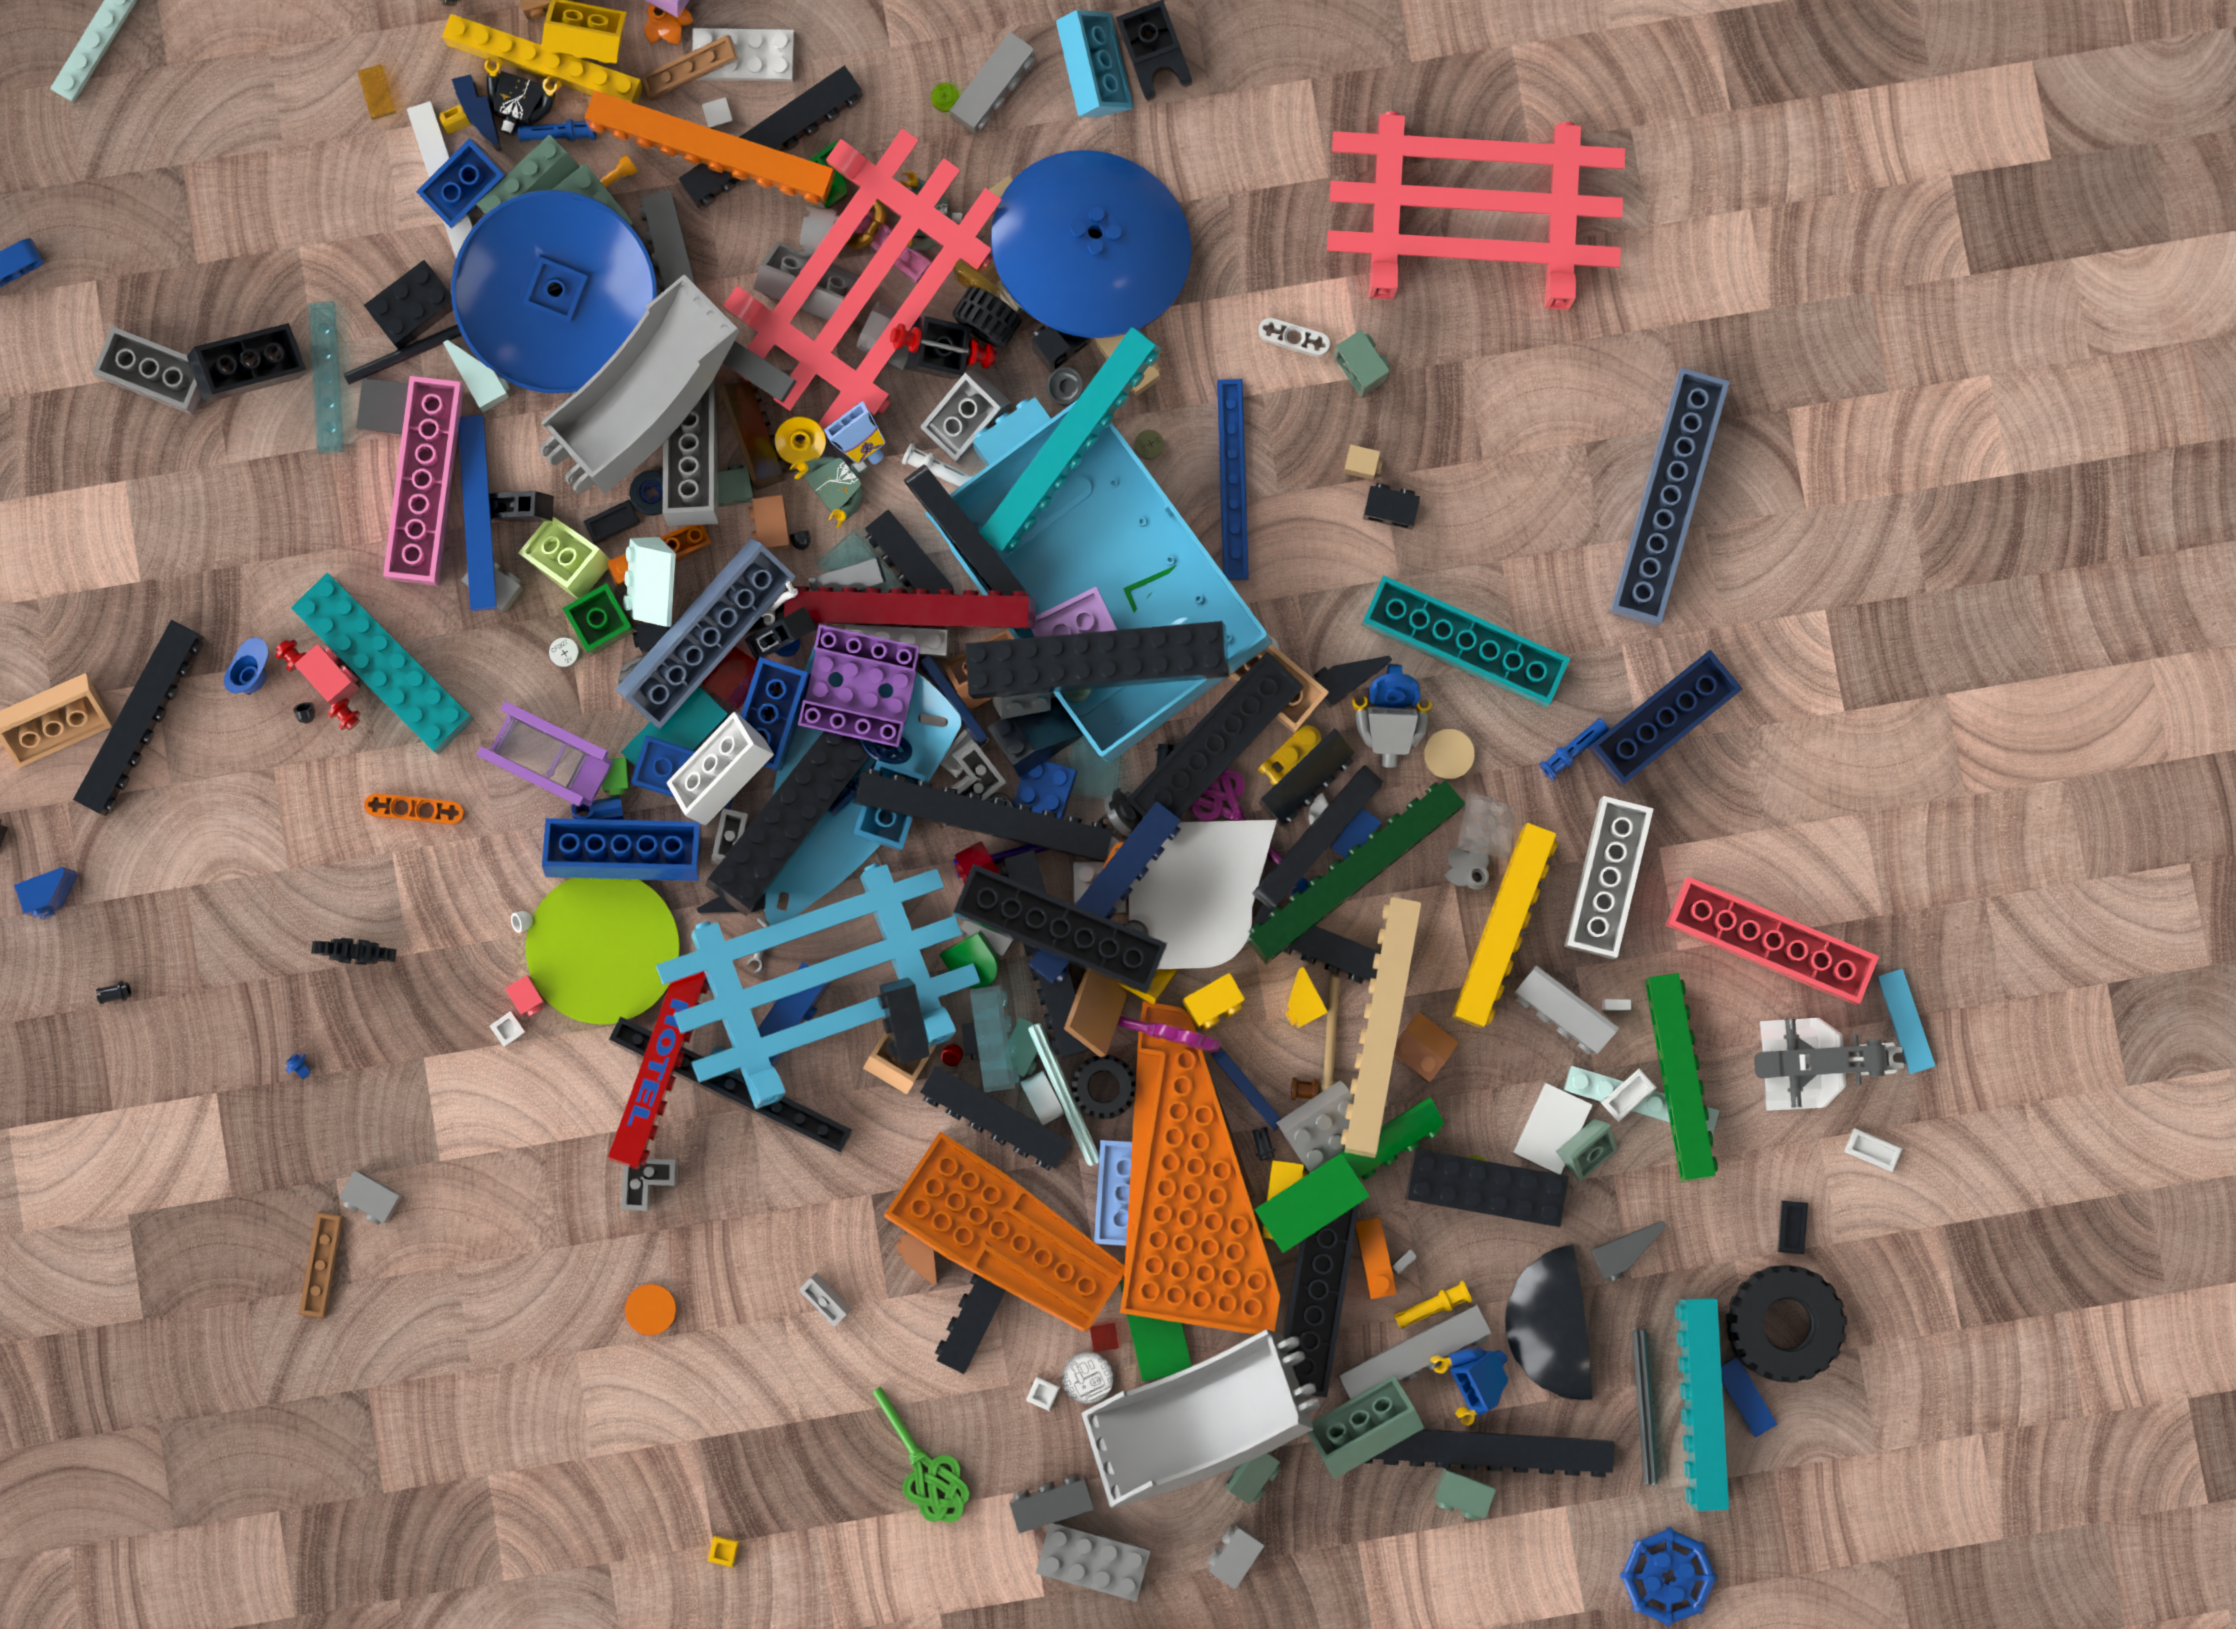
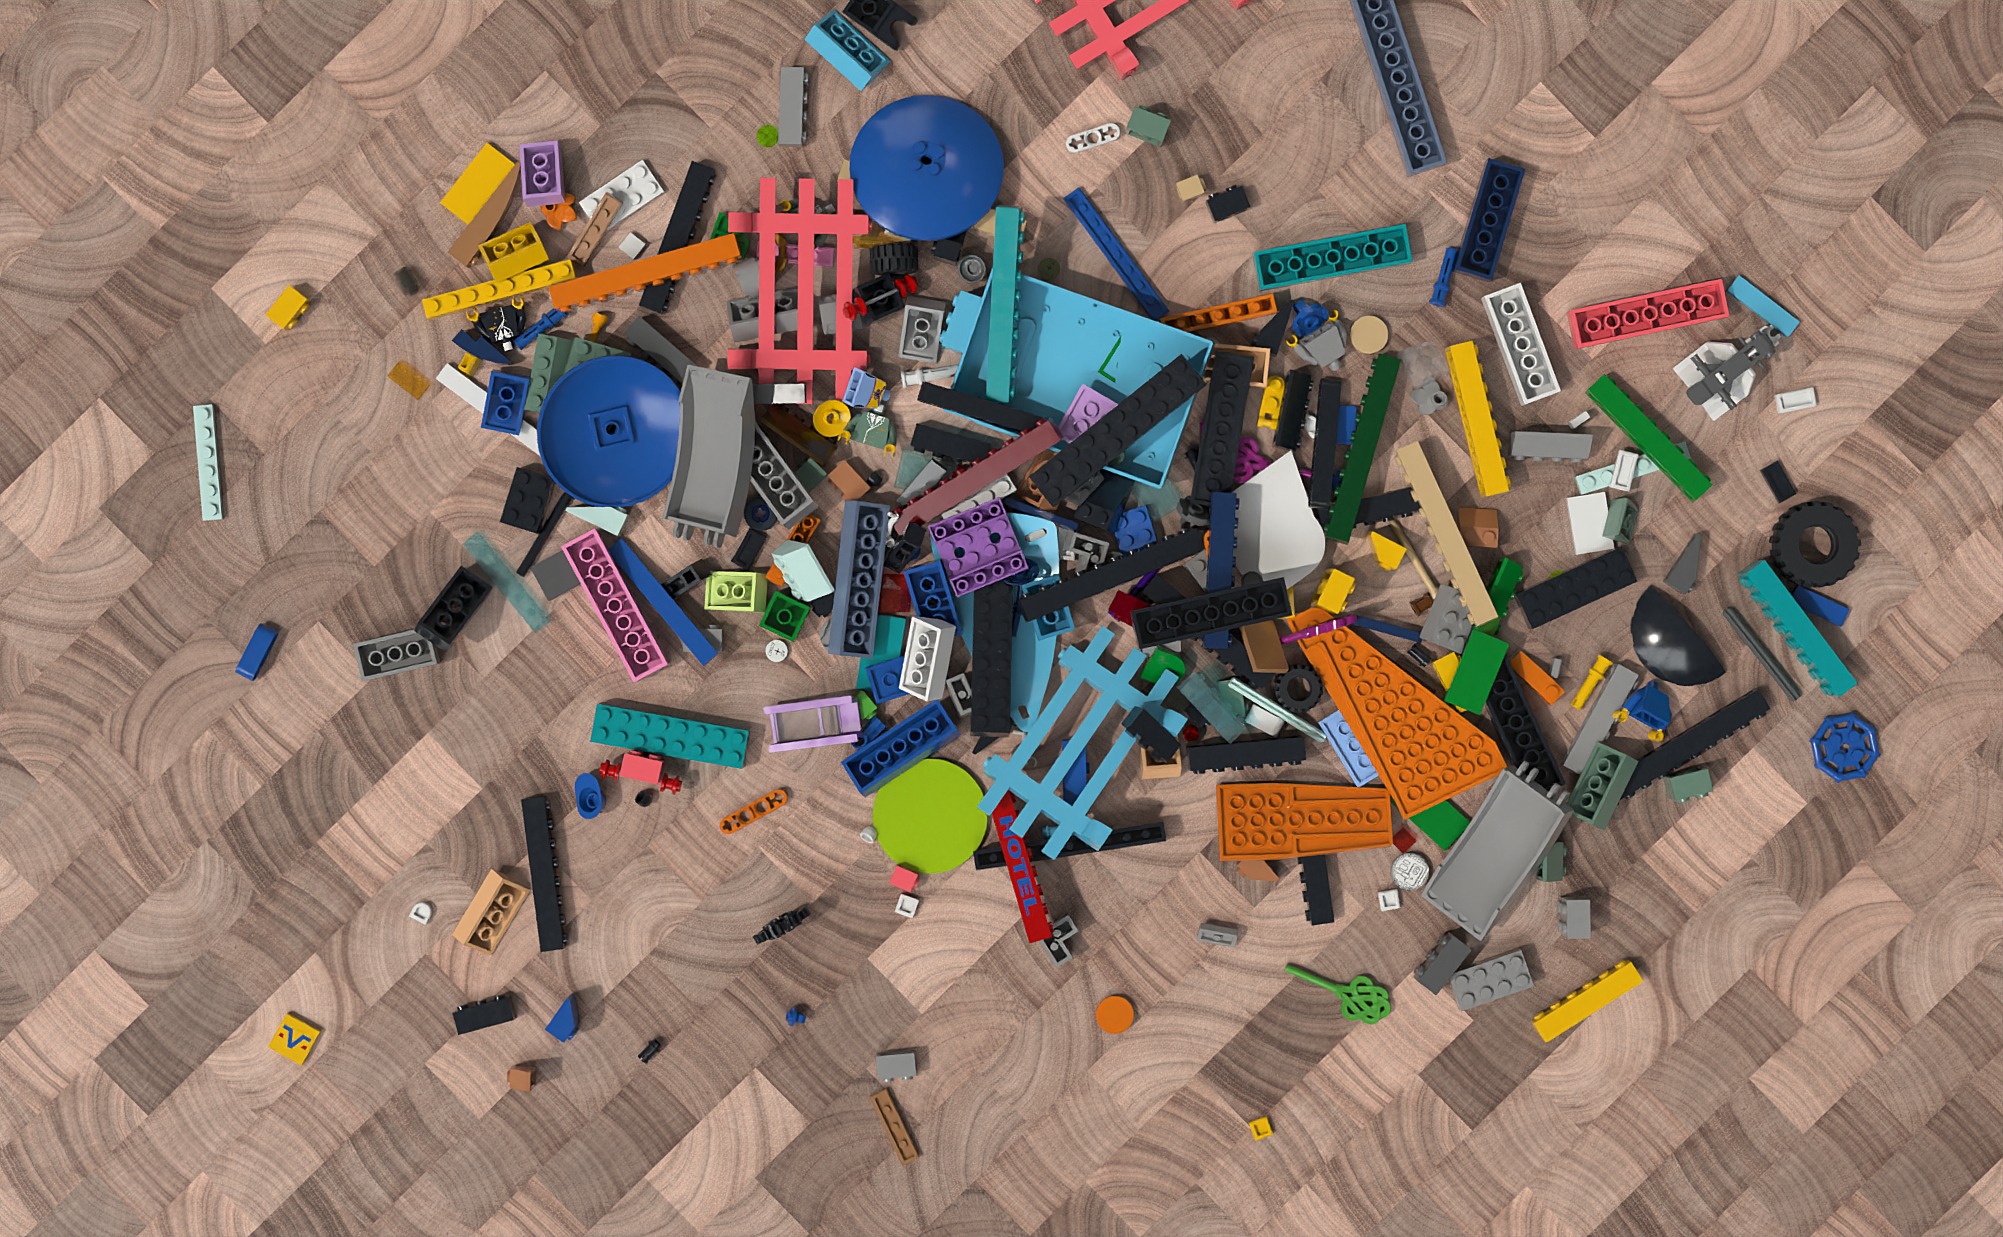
camera: 35 degrees left, 5 degrees up
none -> orange brick [1159,293,1277,333]

